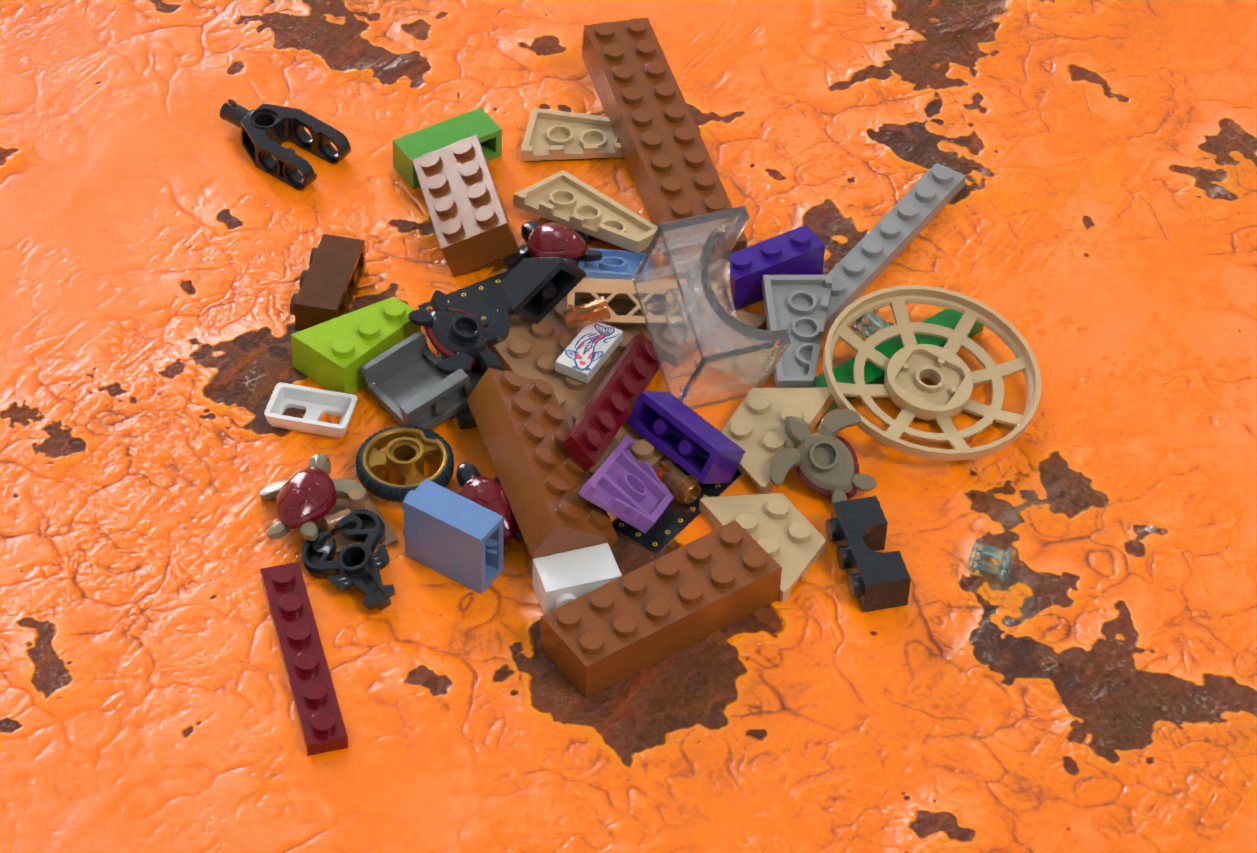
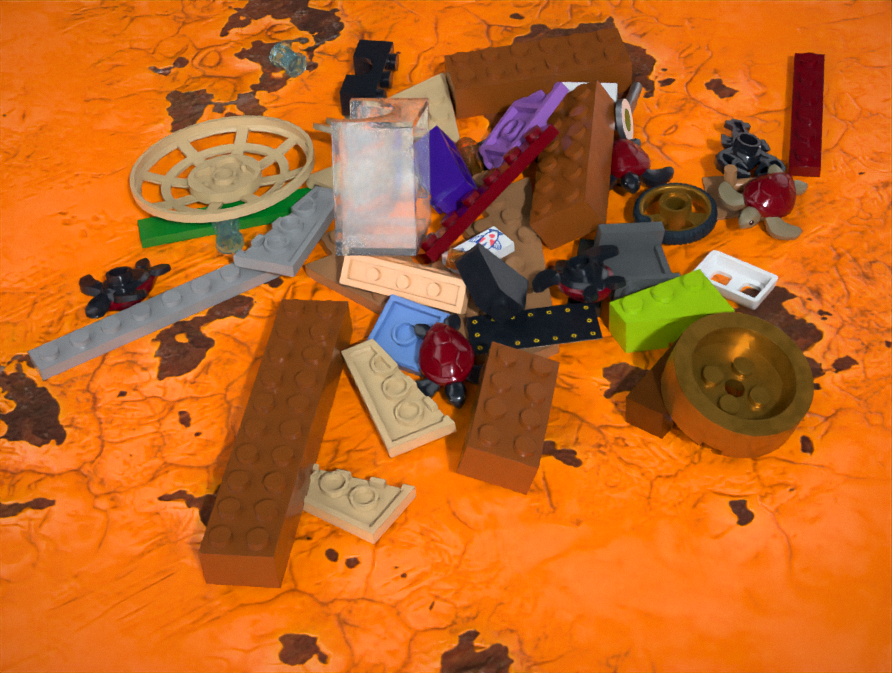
camera: 150 degrees left, 0 degrees up
black piece [220,99,351,190] -> none
bright green brick [392,108,502,189] -> none
brick [402,479,504,594] -> none
dark purple brick [714,225,825,310] -> none
none -> black animal [79,258,171,319]
none -> flat silver piece [615,82,642,140]
none -> pearl gold brick [661,312,814,458]

